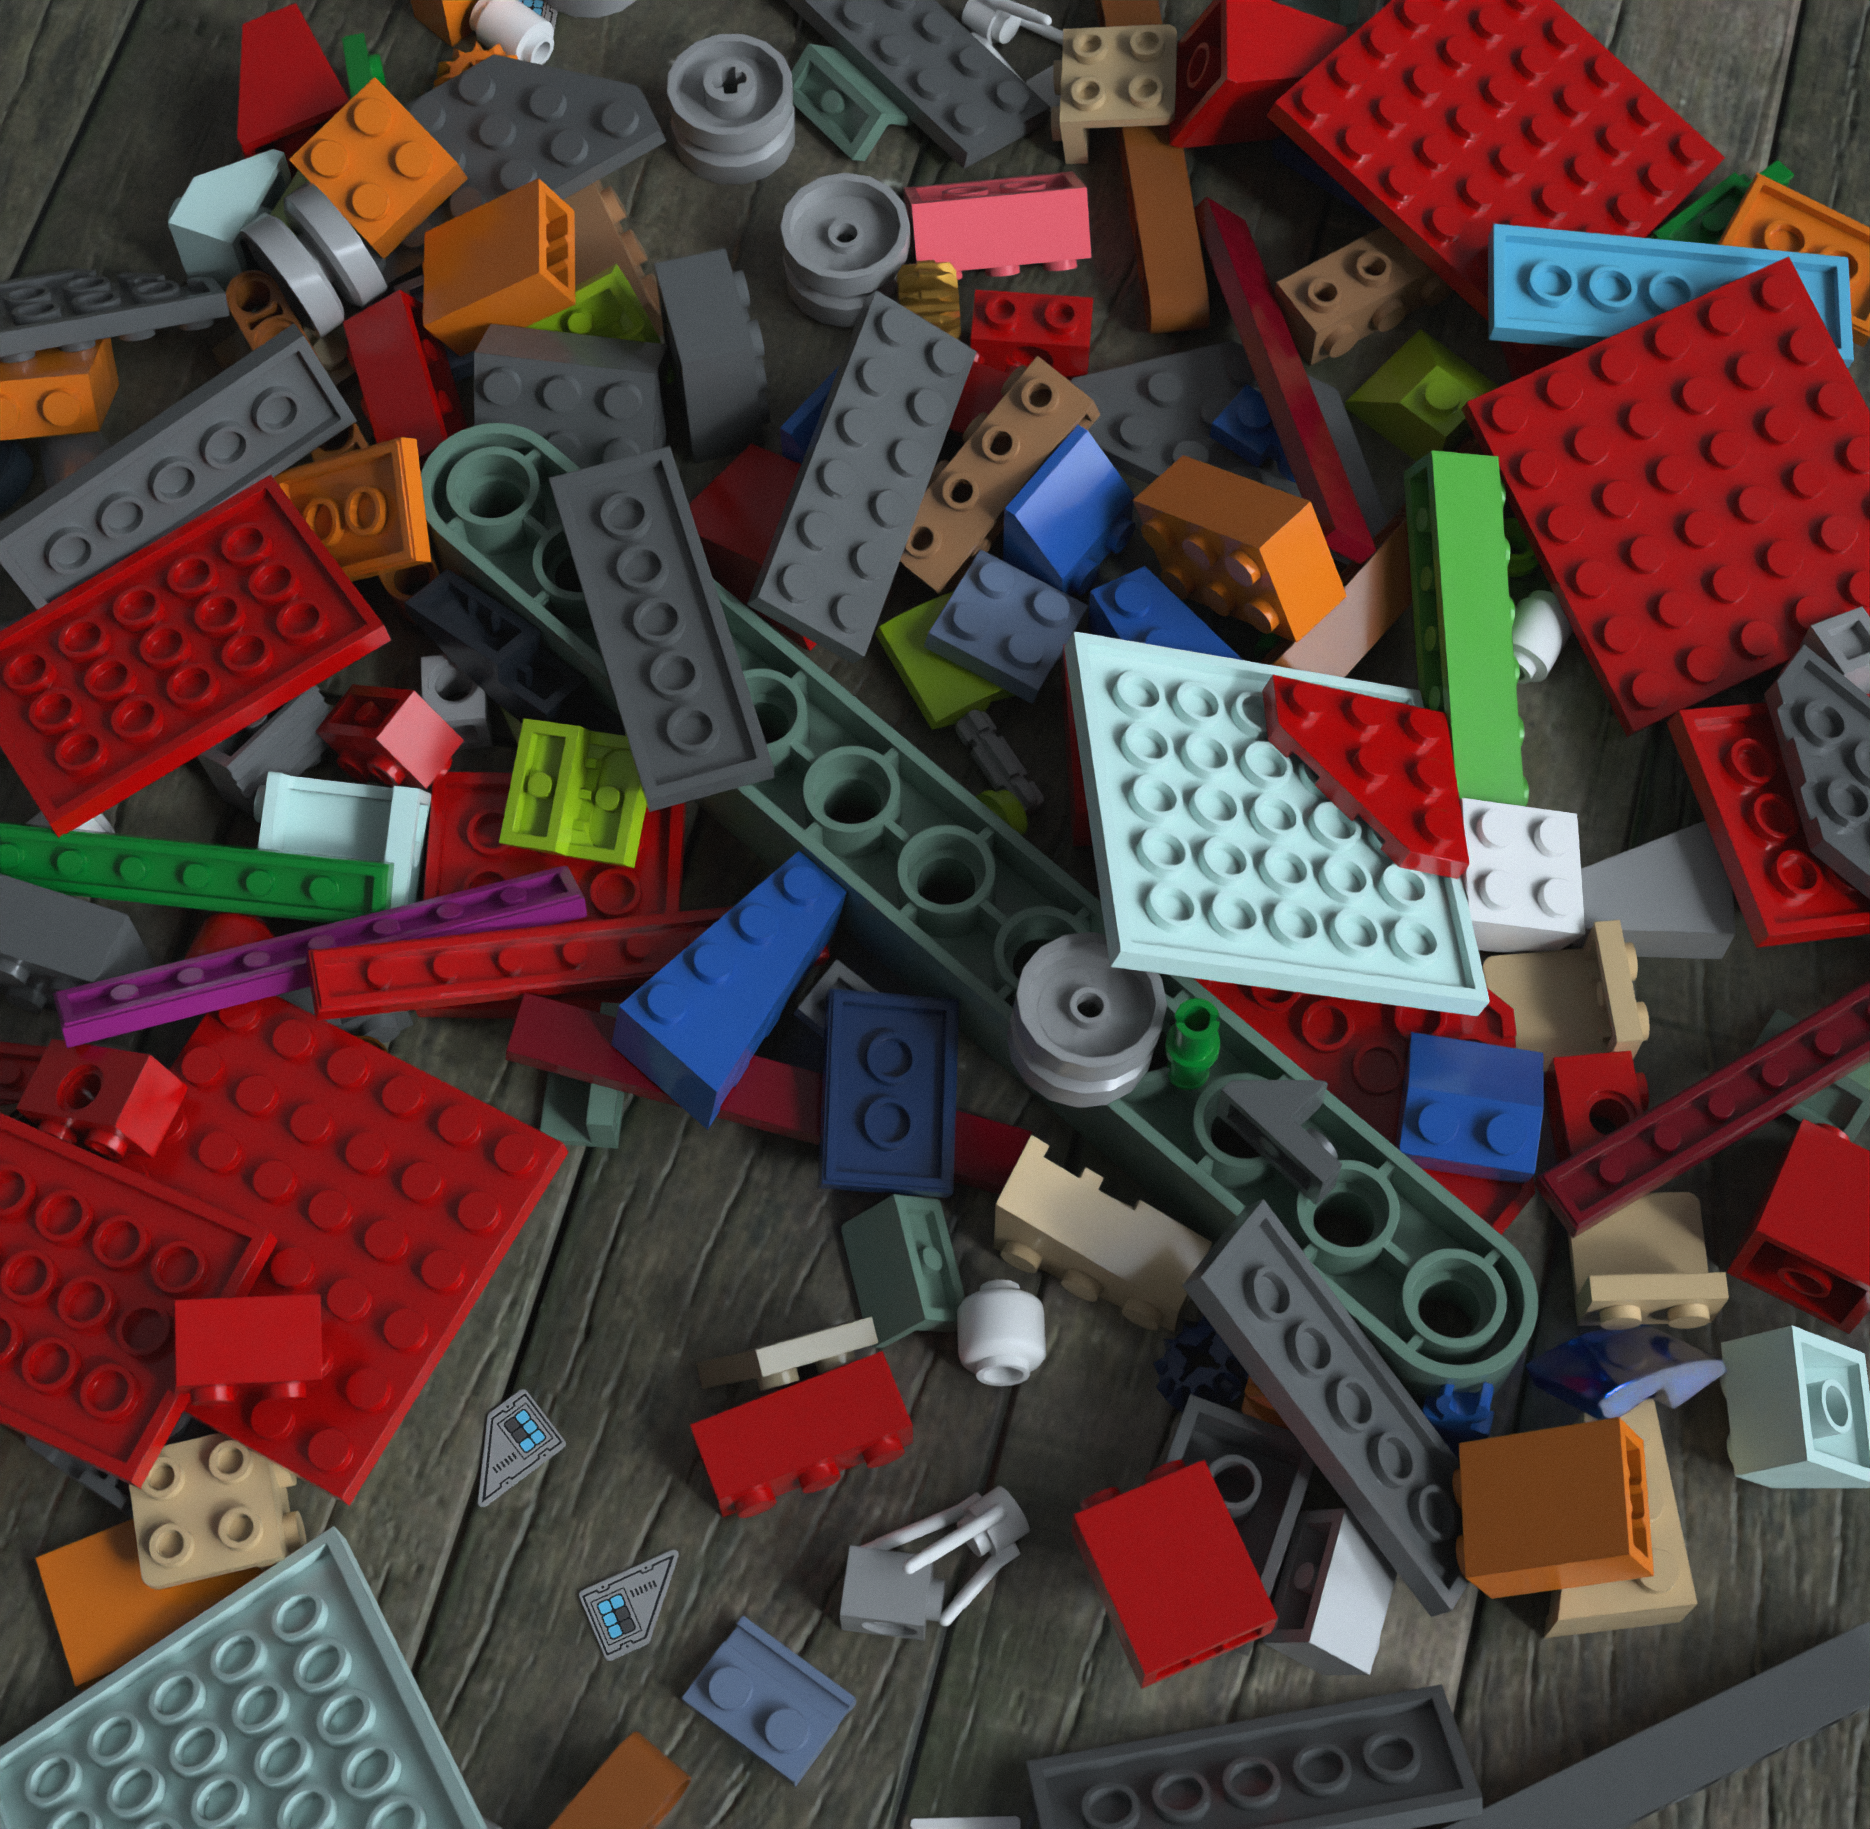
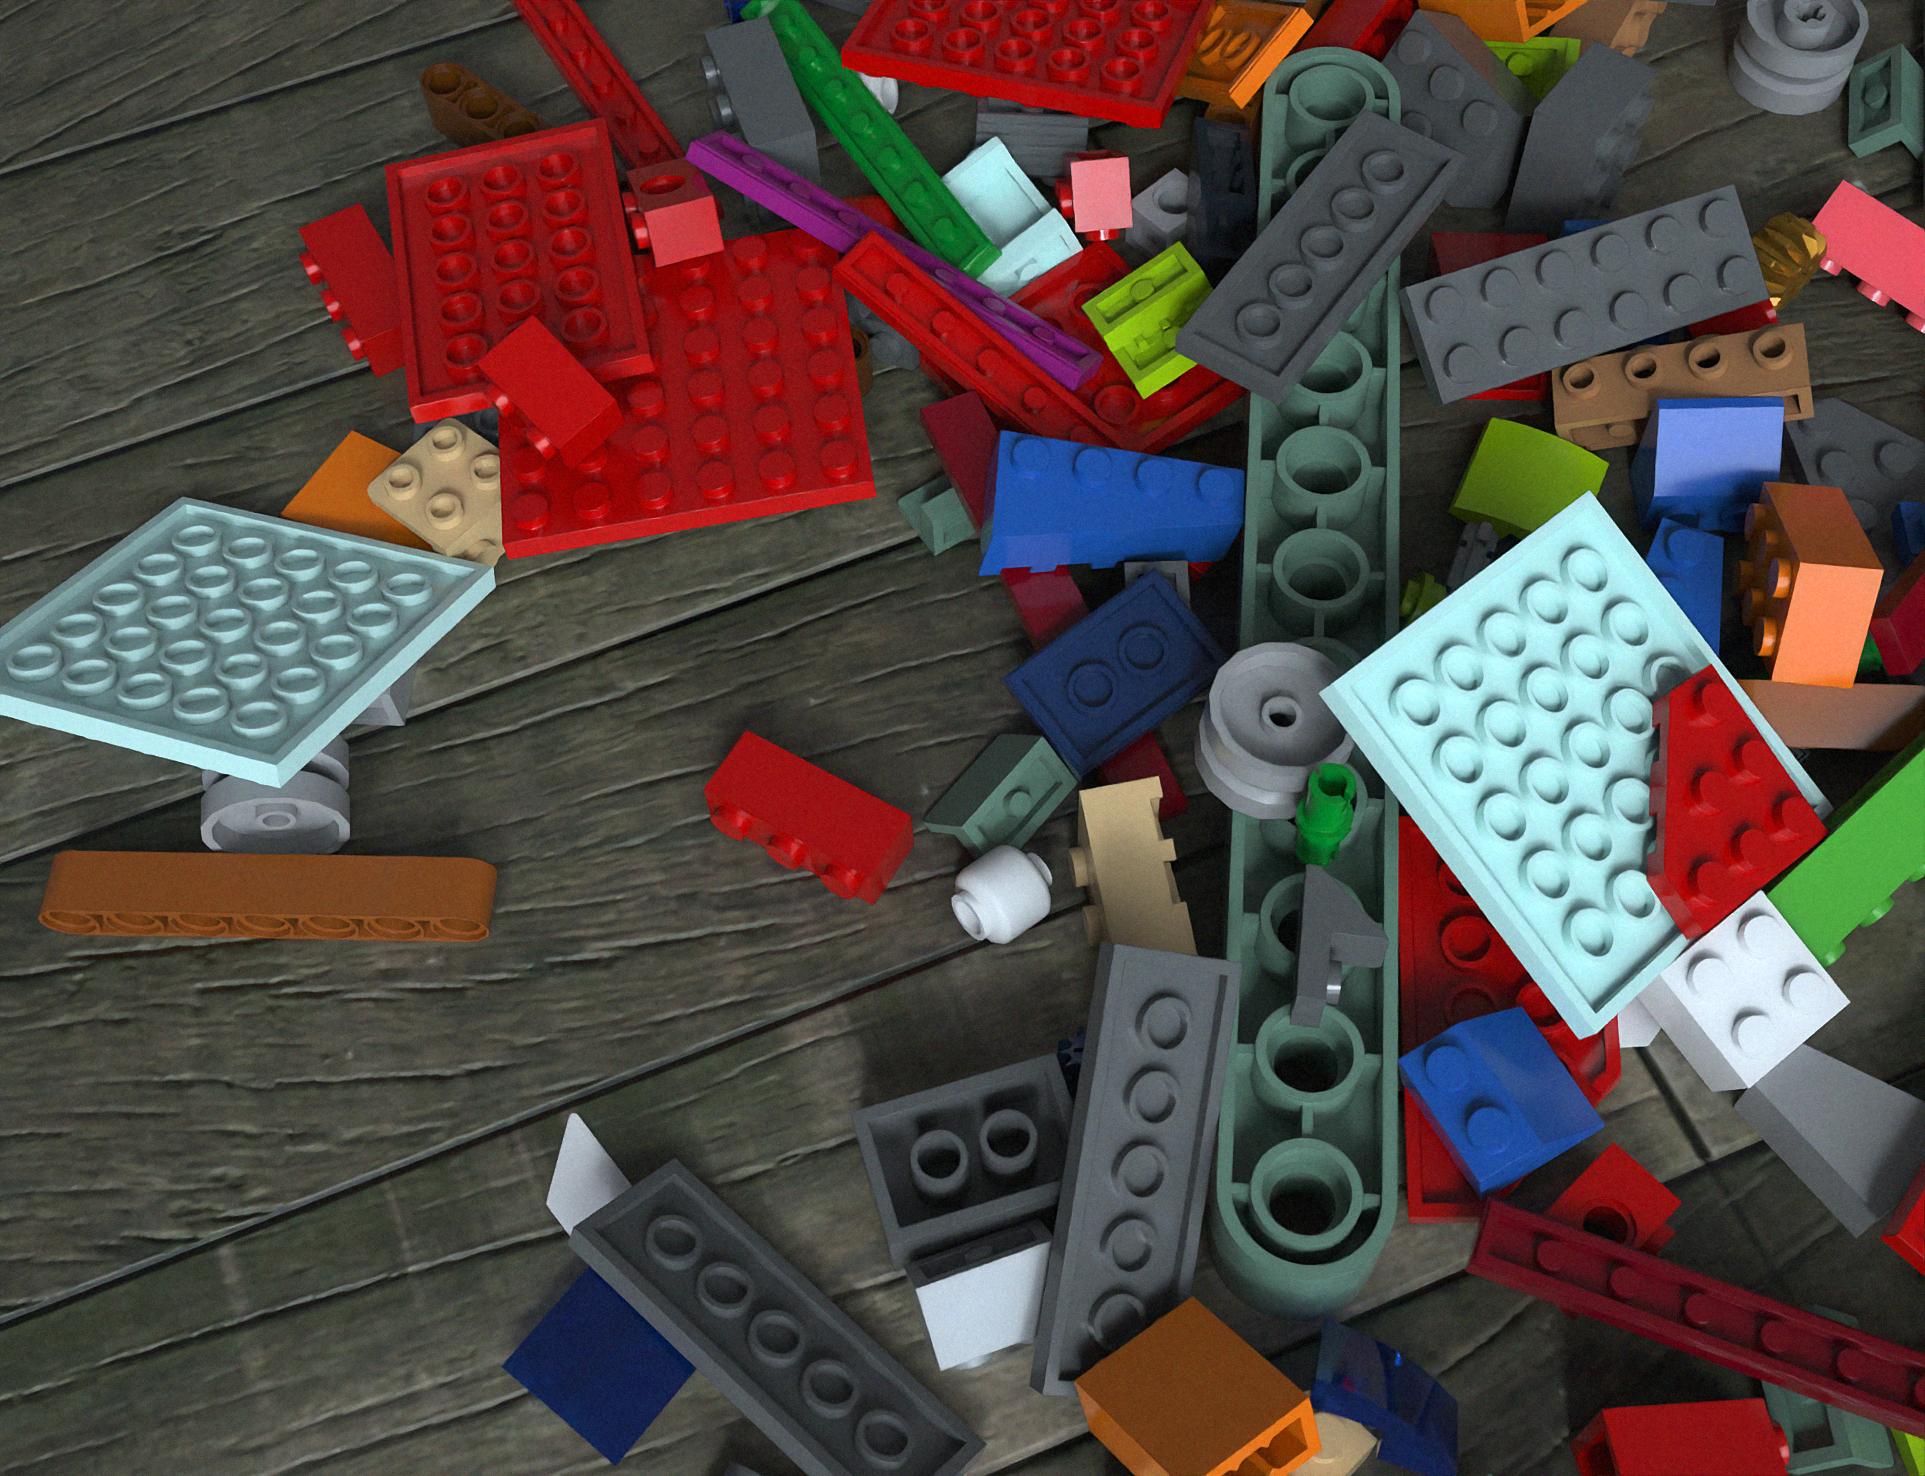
camera: 55 degrees right, 5 degrees down
light grey sticker [478,1389,566,1507] -> none
light grey sticker [579,1550,679,1661] -> none
sand blue plate [681,1616,856,1787] -> none
dark tan wing [696,1317,879,1390] -> none
light grey wheel [780,173,911,328] -> none
light grey brick [840,1546,945,1641] -> none
white plant [859,1486,1030,1626] -> none
sand blue plate [924,549,1088,704] -> none
red brick [971,289,1094,382] -> none
red brick [1071,1459,1278,1689] -> none
blue plate [1421,1382,1494,1462] -> none
tan bracket [1482,920,1649,1077] -> none
tan bracket [1568,1192,1729,1330] -> none

